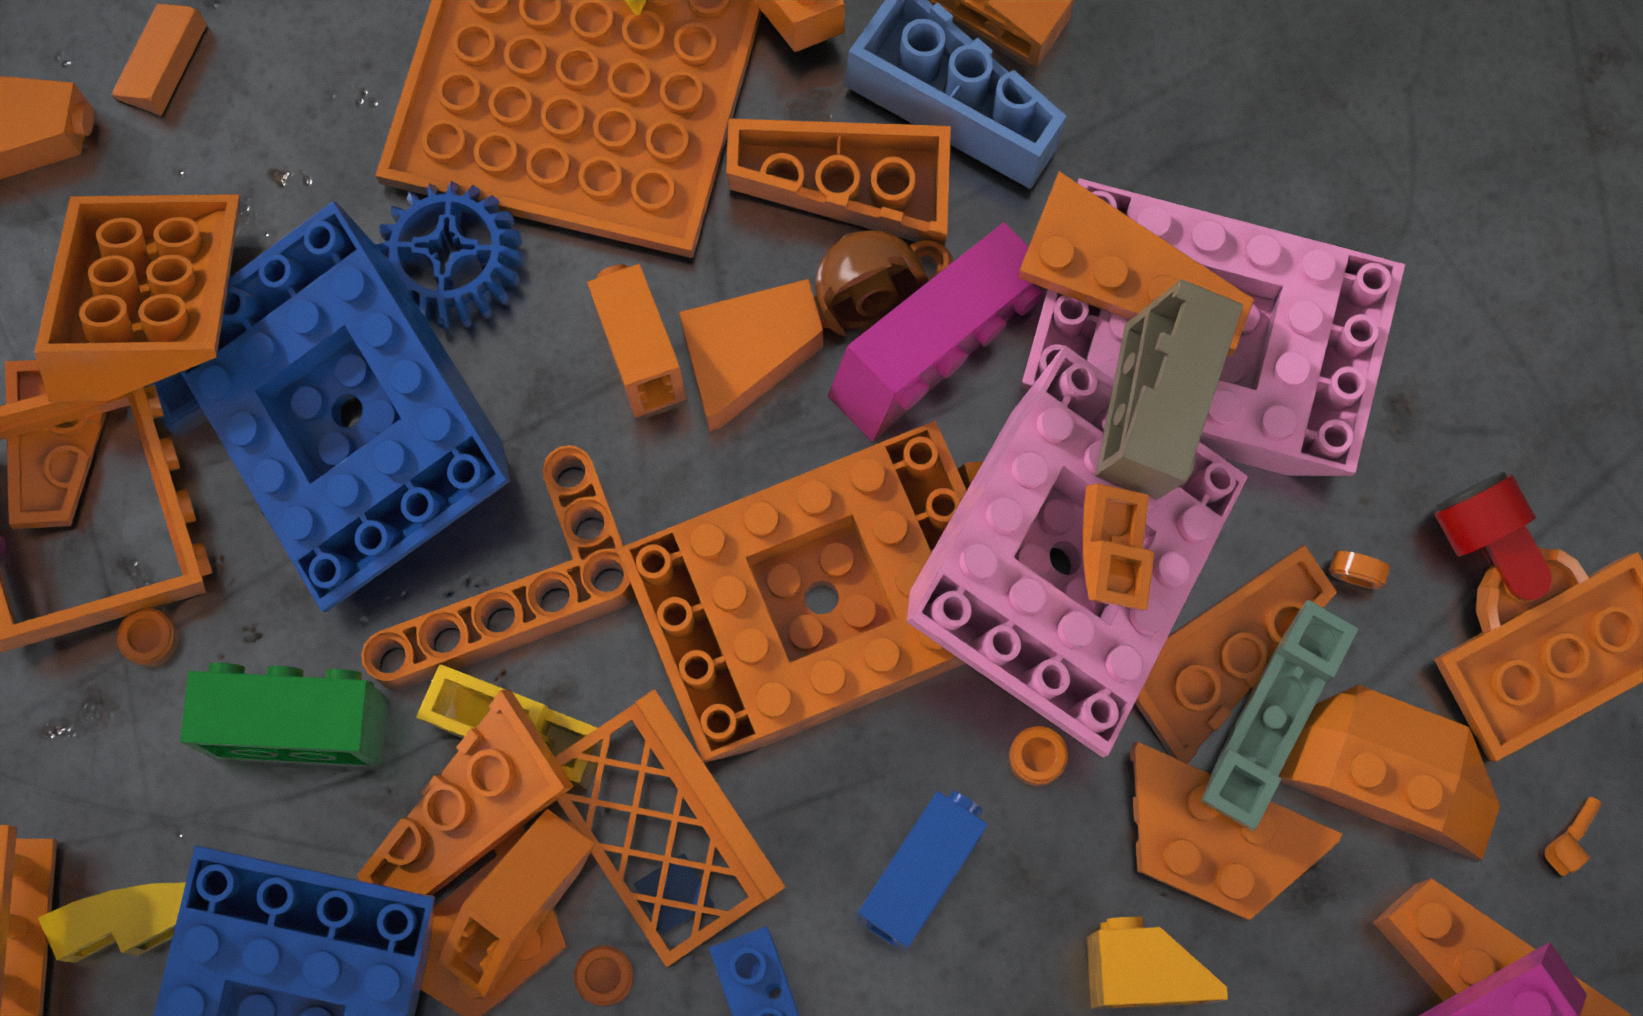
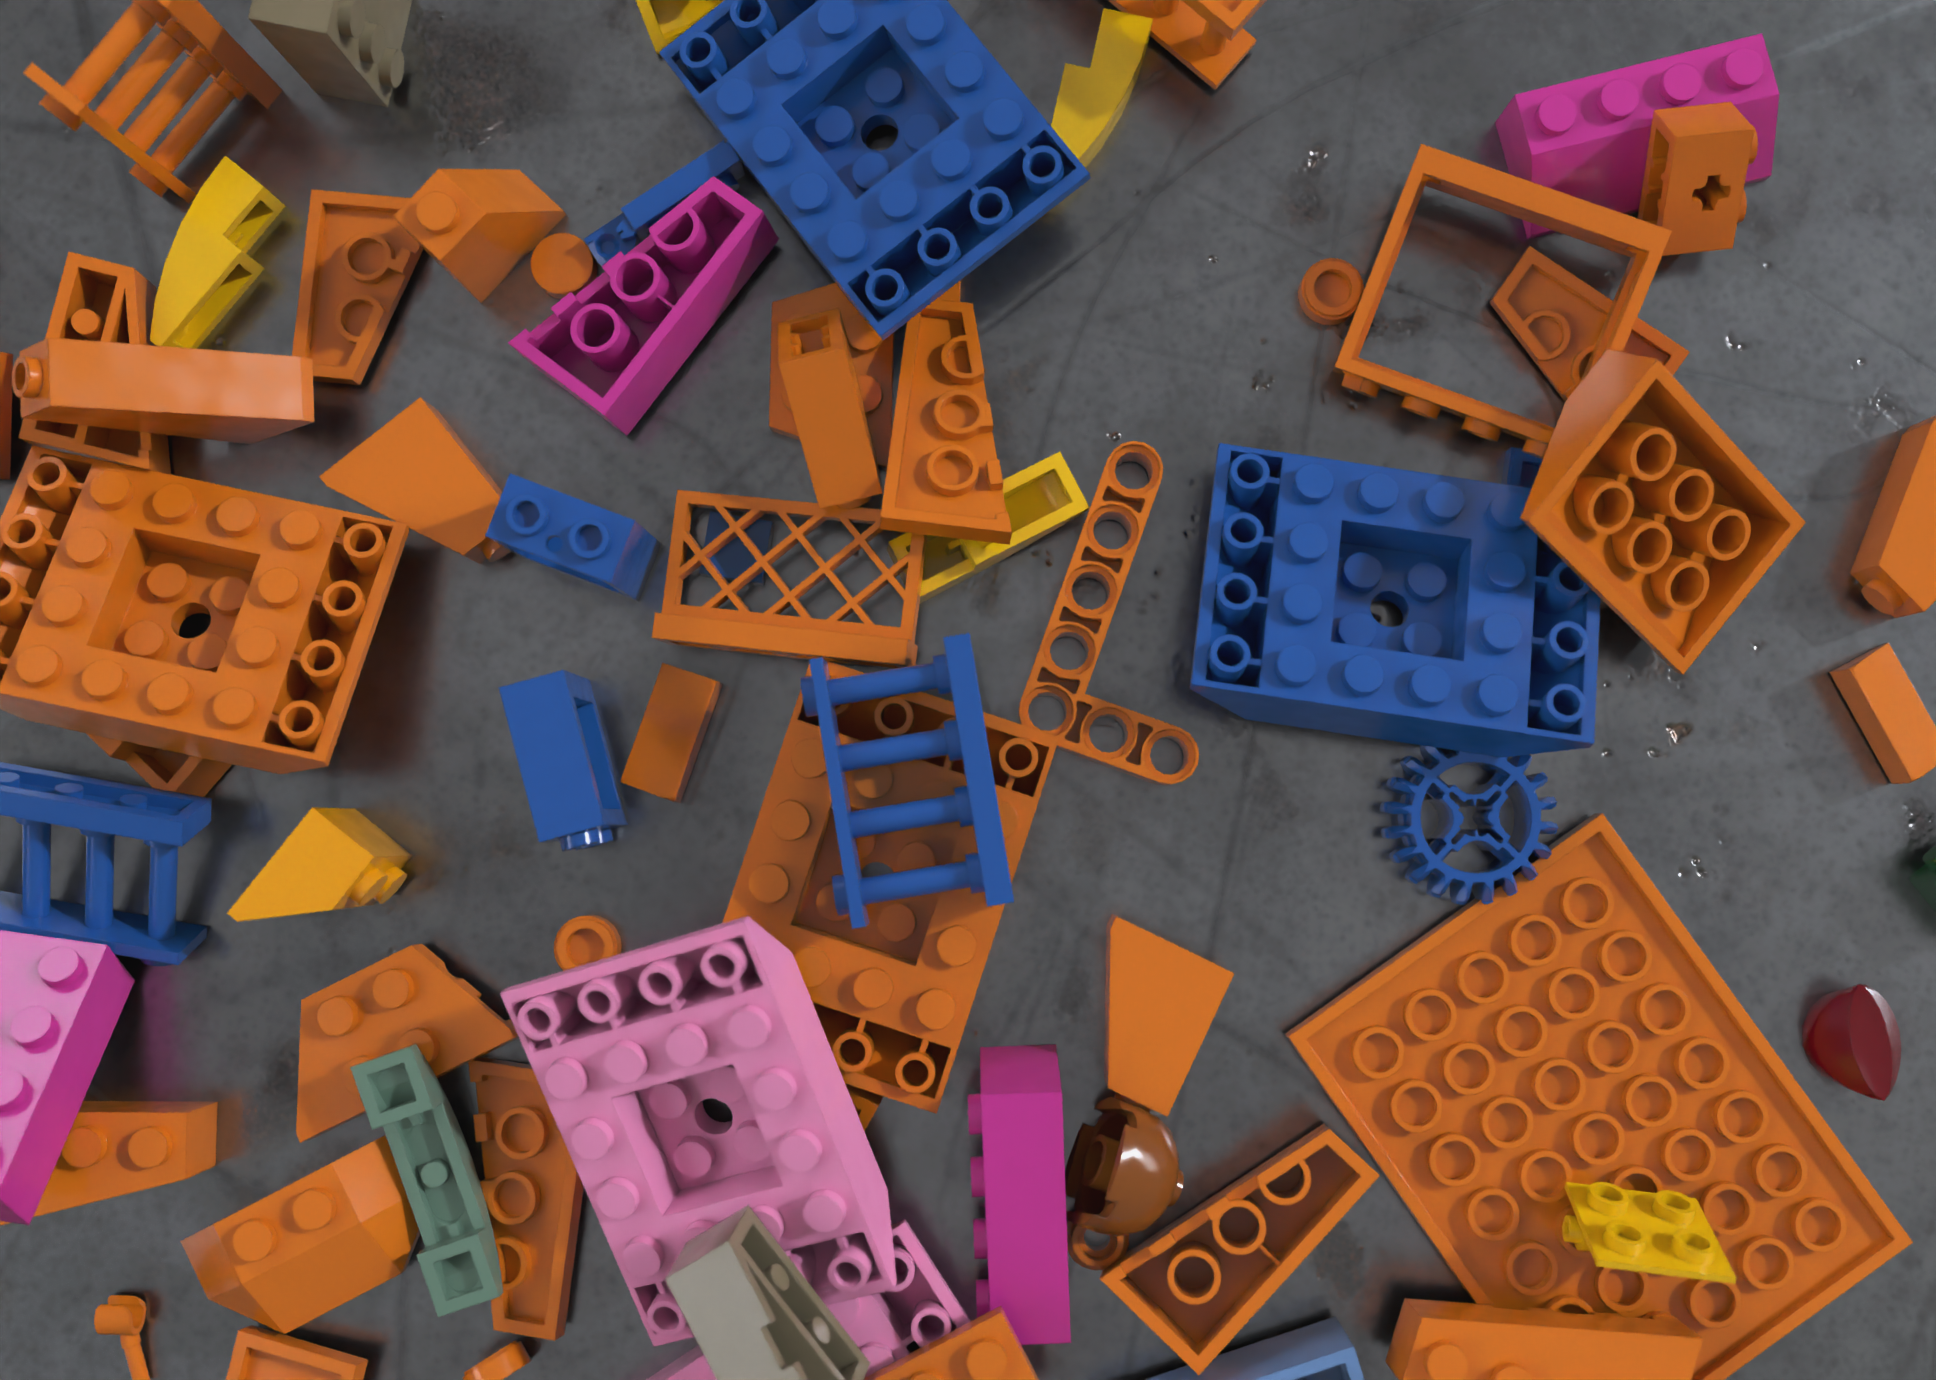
camera: 135 degrees right, 10 degrees up
green brick [180,663,389,767] -> none
orange tile [574,945,634,1006] -> none
orange slope [587,263,687,418] -> none
orange slope [1083,483,1155,611] -> none
none -> orange slope [620,663,723,803]
none -> blue fence [800,633,1014,929]

